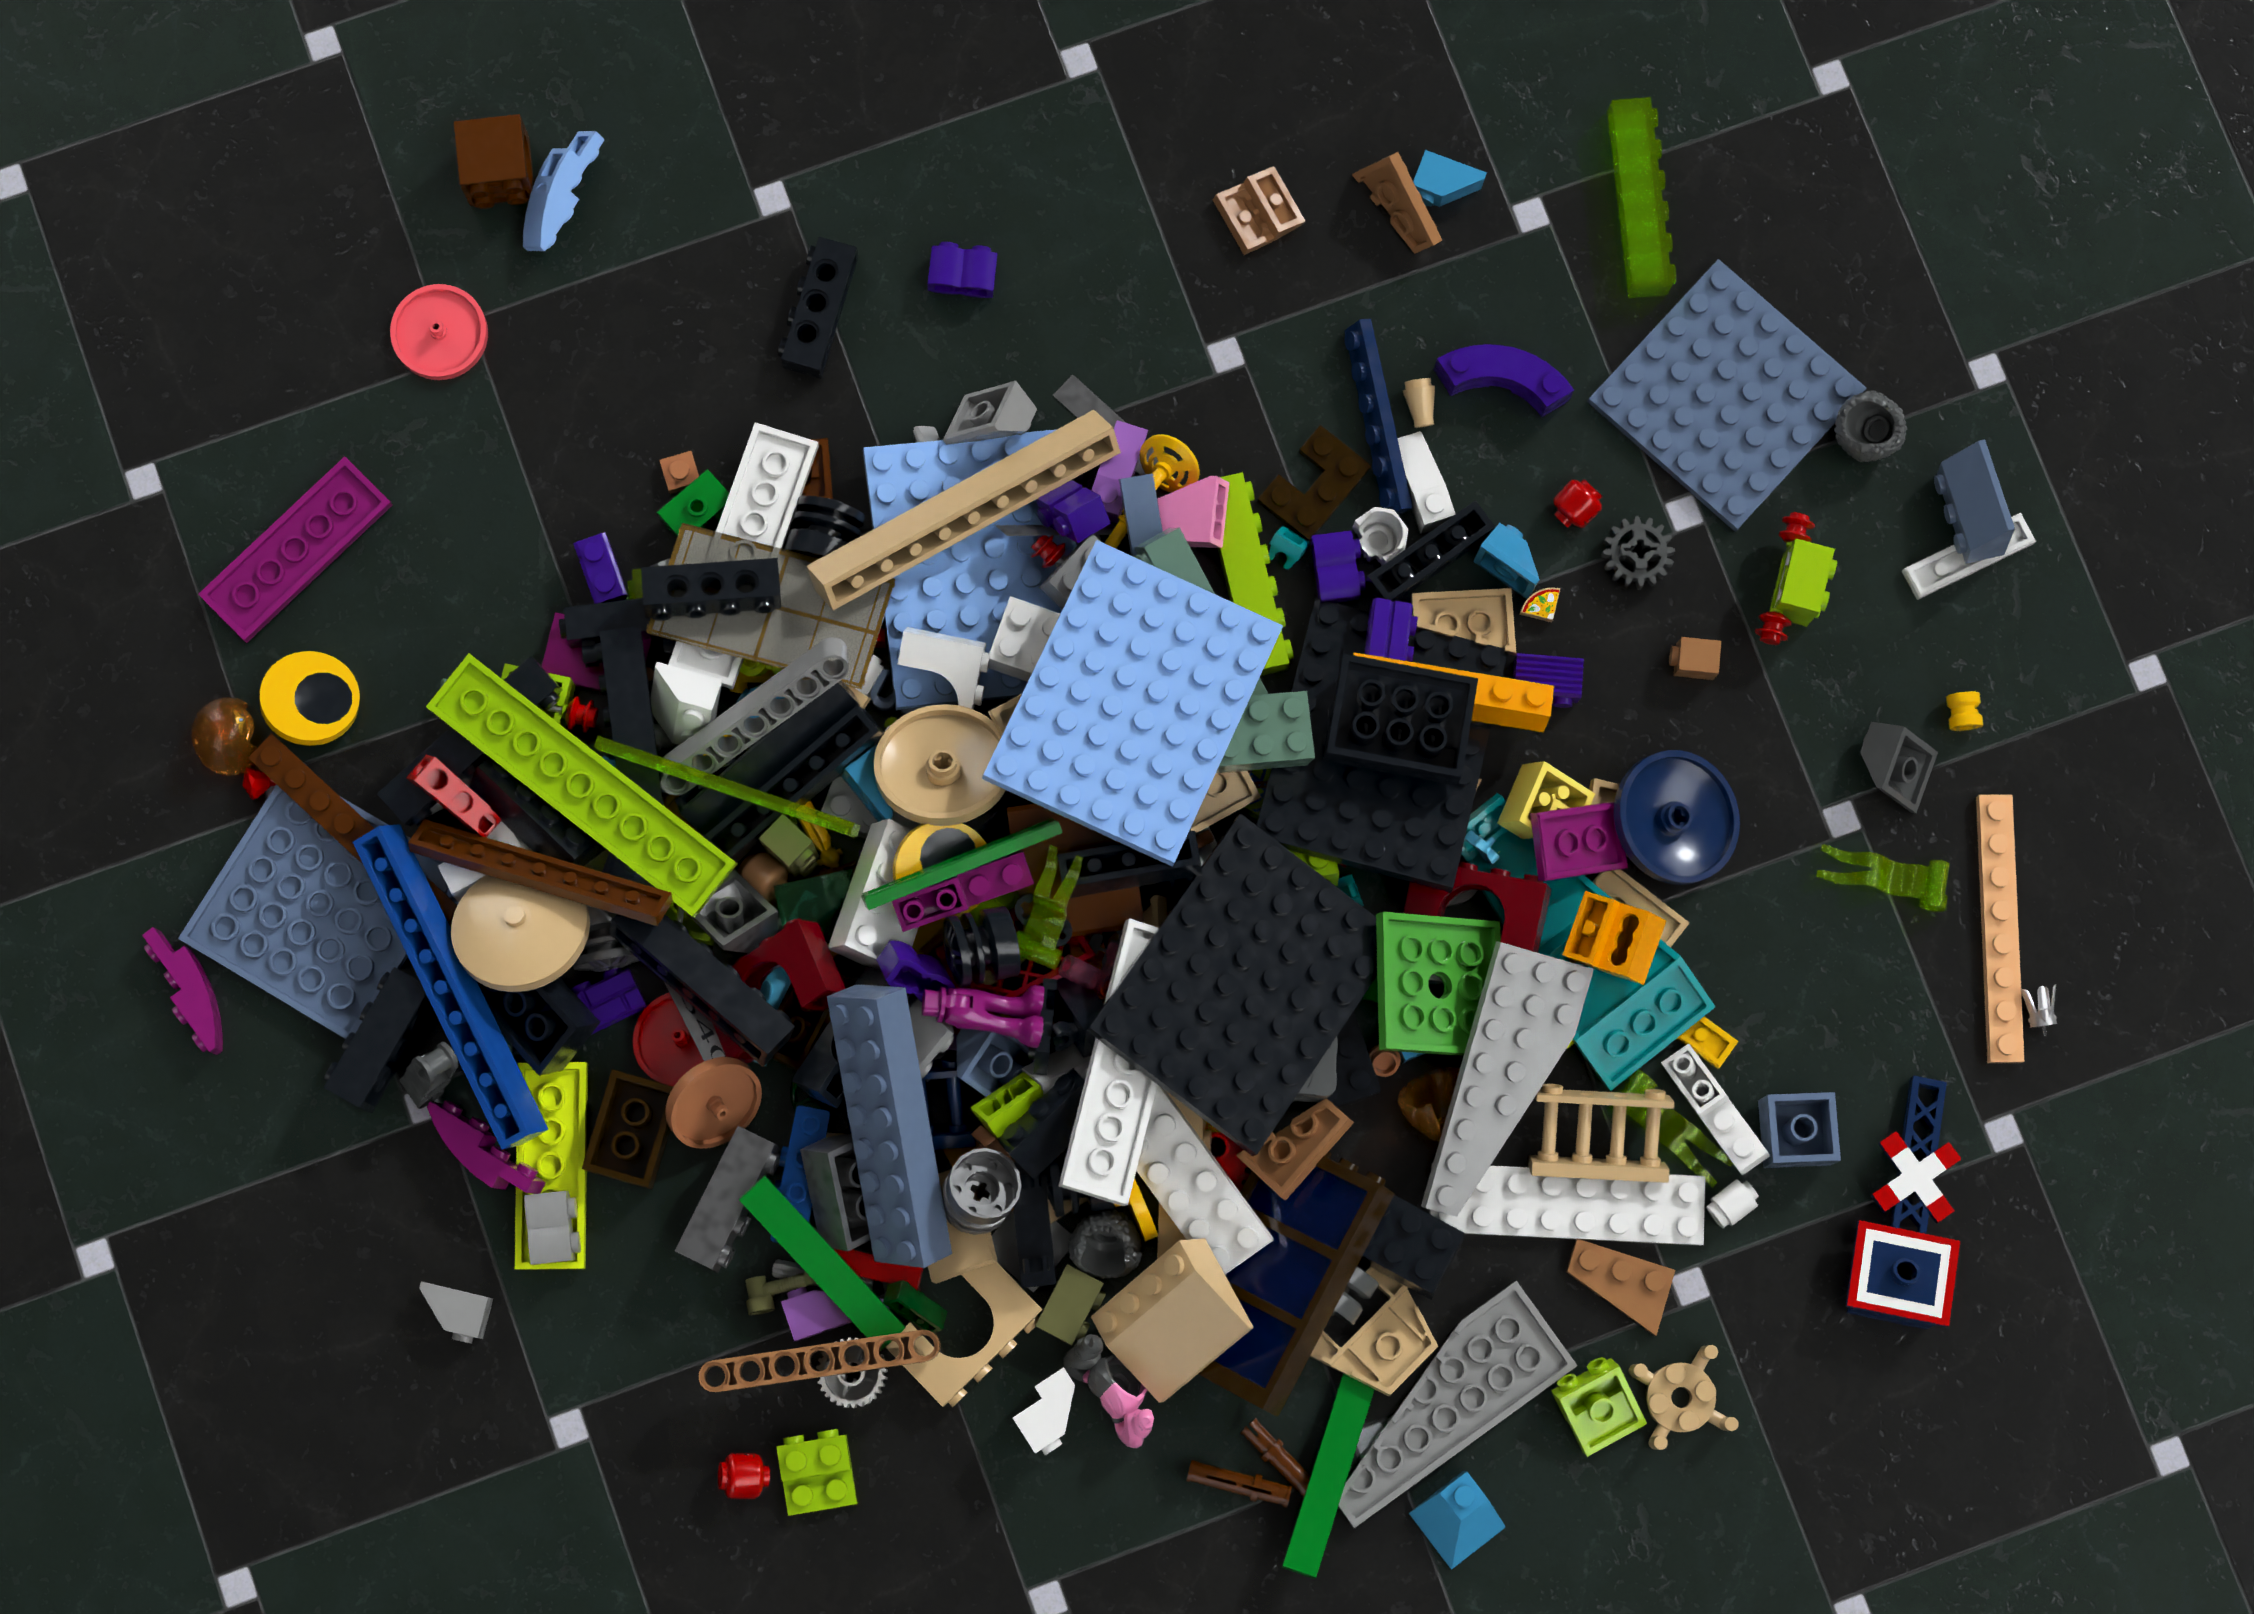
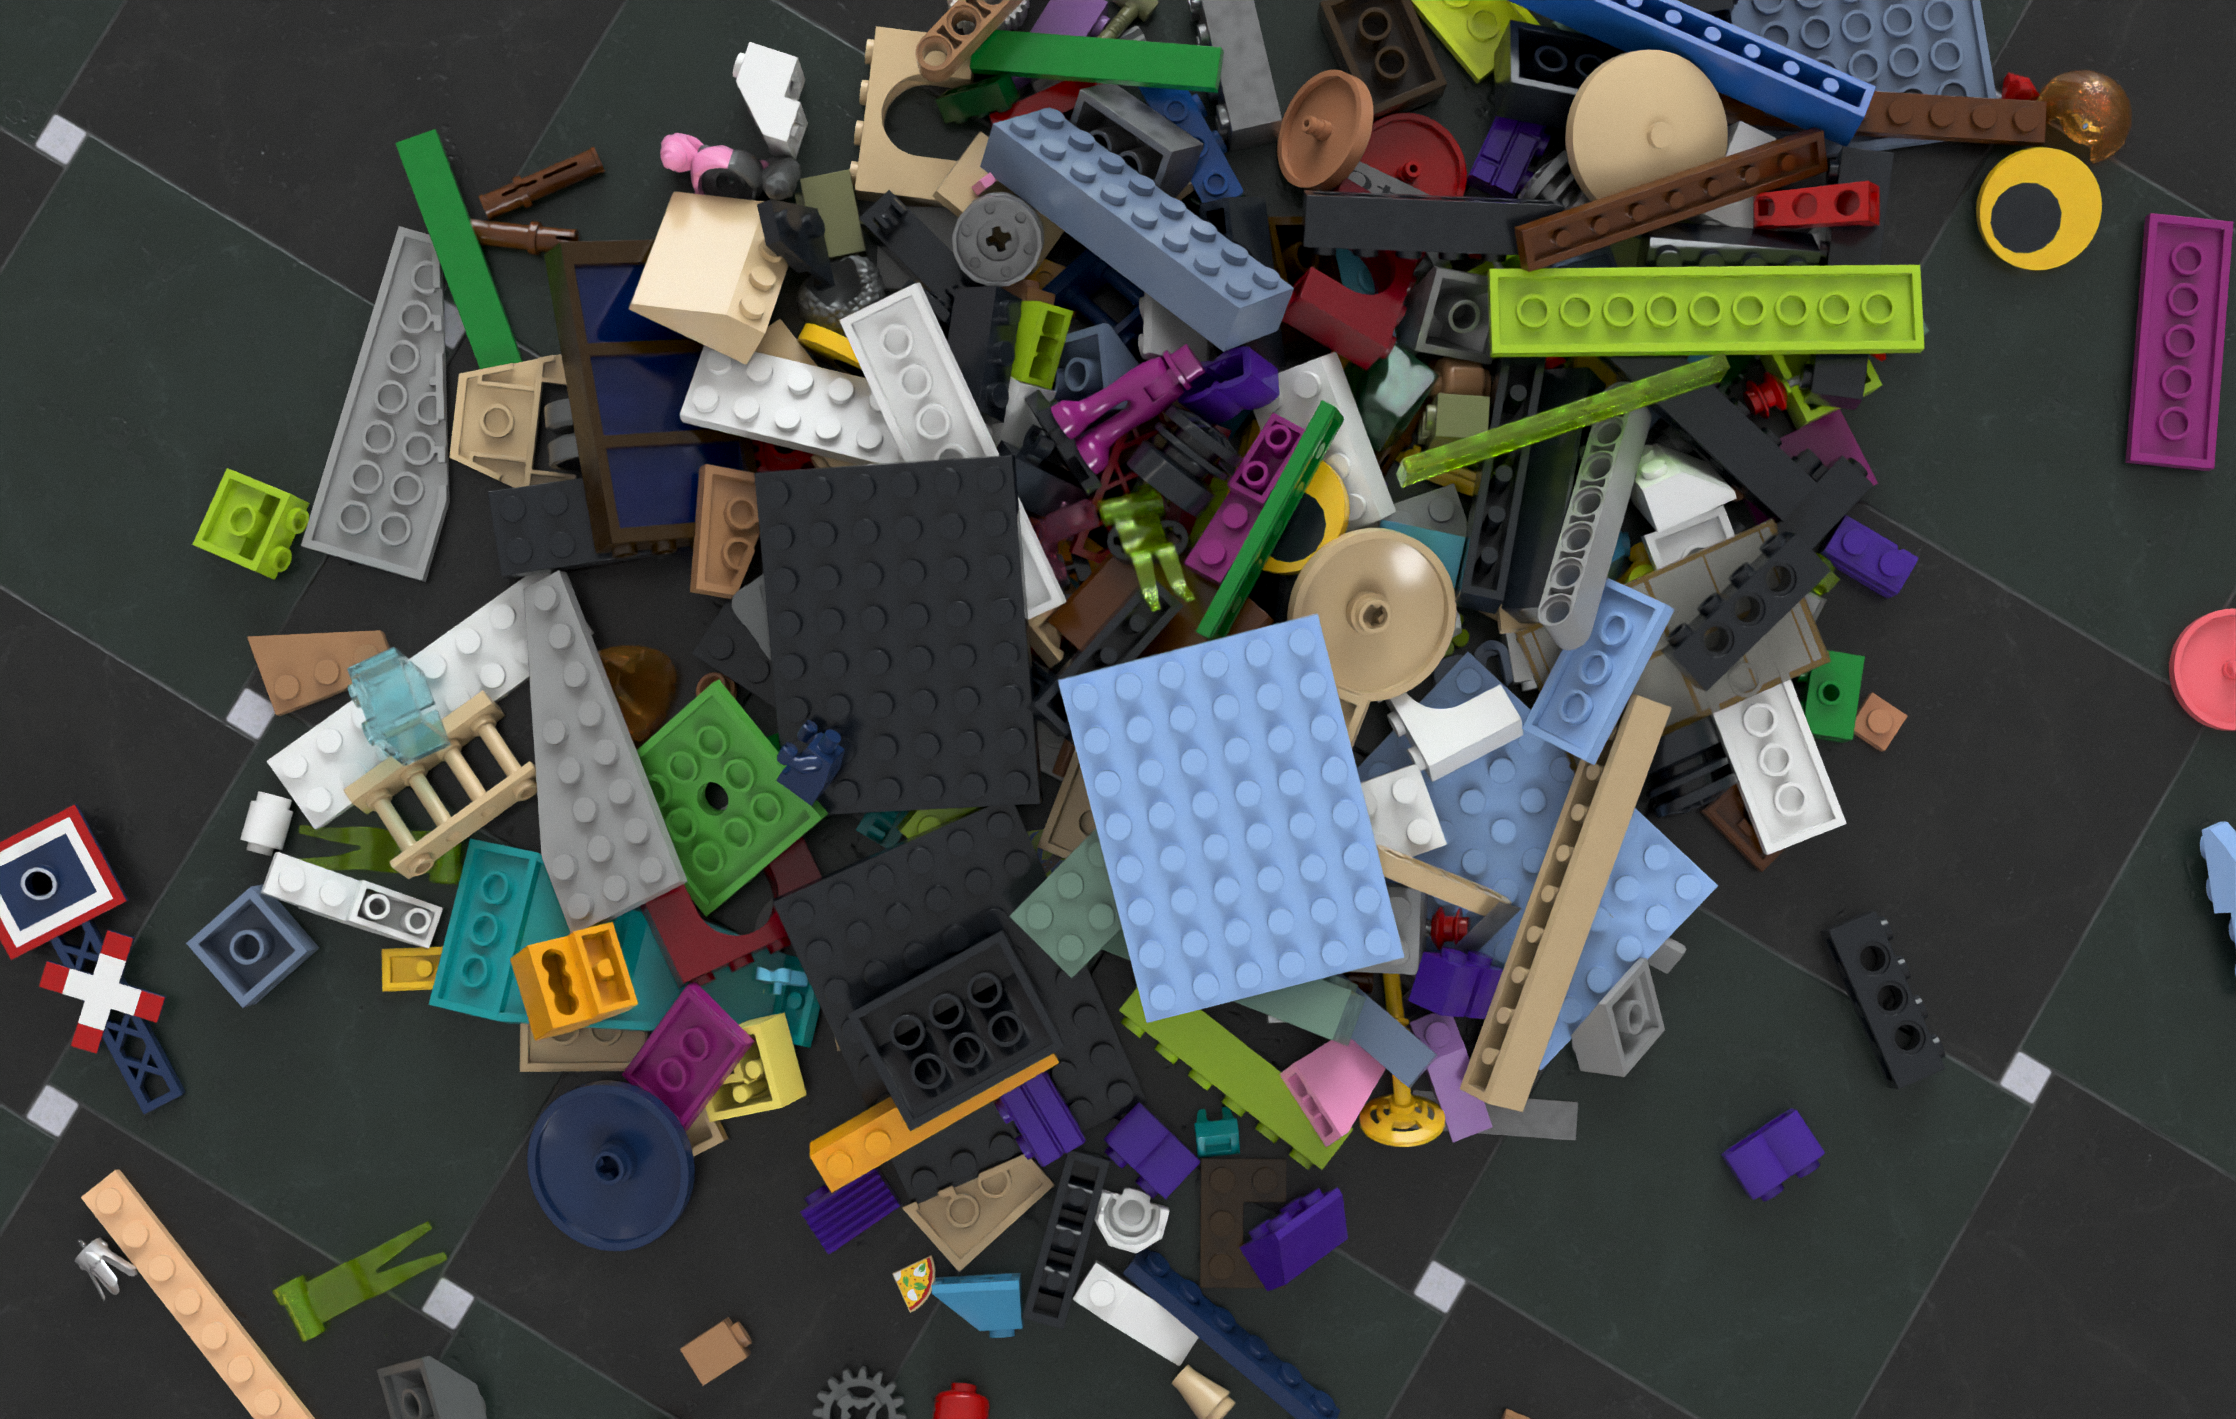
camera: 145 degrees right, 5 degrees up
dark azure slope [1409,1471,1506,1570] -> none
tan plate [1629,1345,1738,1450] -> none
none -> clear light blue piece [347,647,451,766]
none -> black wing [757,199,835,291]
none -> dark blue piece [776,720,845,806]
none -> bright pink piece [971,172,997,196]
none -> dark purple slope [1240,1187,1348,1292]
none -> tan beam [1377,844,1512,916]
none -> light blue plate [1522,577,1675,765]

